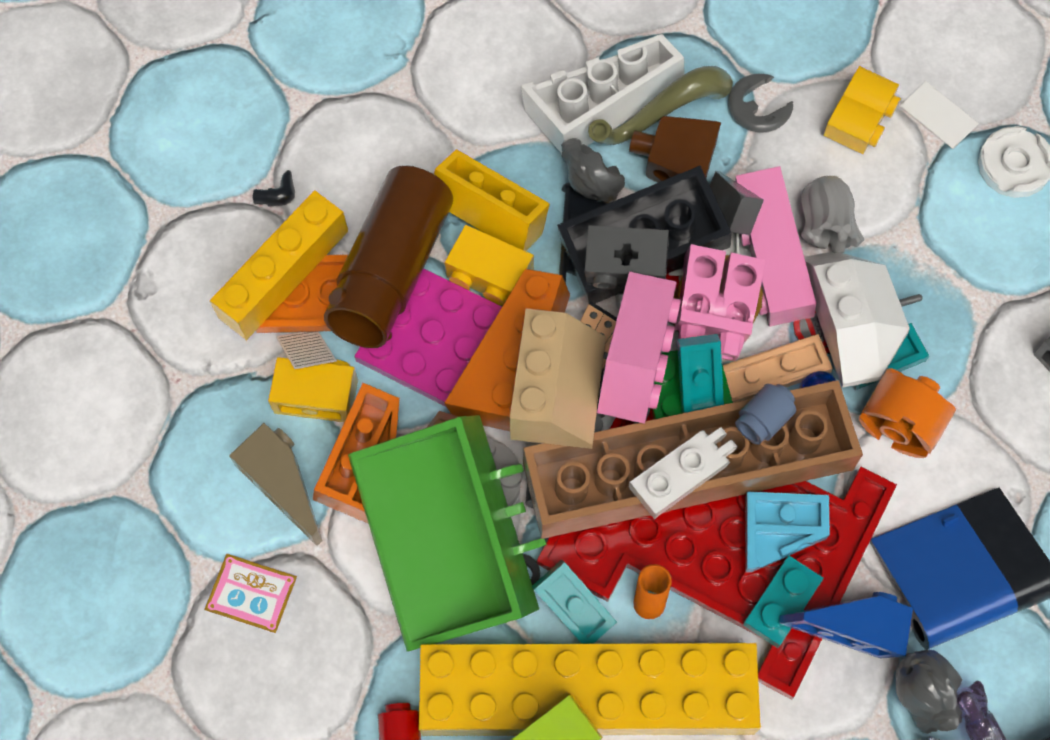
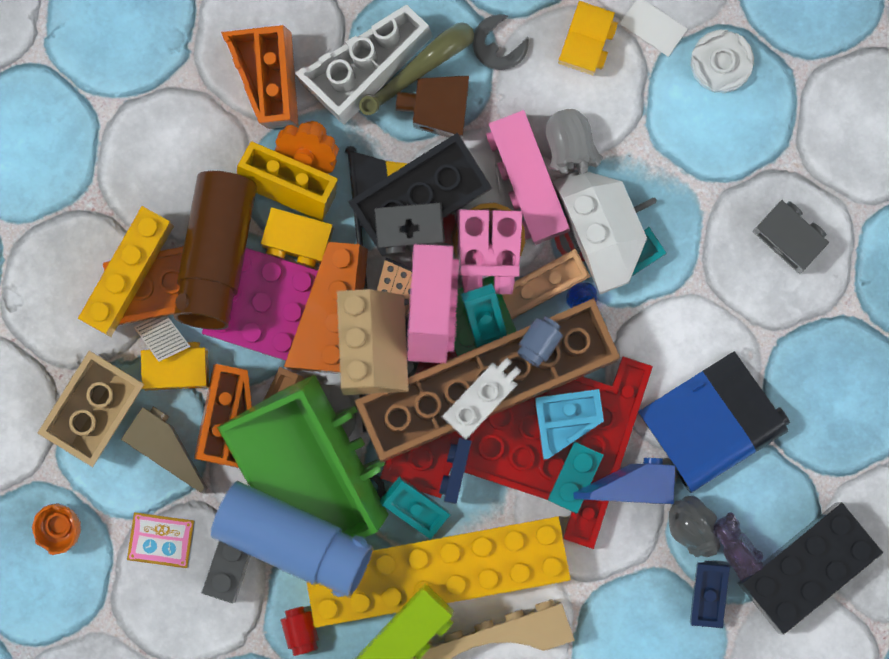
camera: 15 degrees left, 15 degrees up
black animal [252,170,295,206] -> none
dark grey hair [561,138,625,203] -> none
orange piece [633,564,672,619] -> none
dark grey slope [710,171,764,235] -> none
orange brick [859,368,956,458] -> none
none -> orange hair [32,503,81,555]
none -> tan slope [37,351,145,467]
none -> dark grey brick [202,541,251,603]
none -> medium blue piece [211,481,373,597]
none -> orange wedge [221,25,299,129]
none -> orange plant [274,121,339,174]
none -> dark blue plate [439,438,472,504]

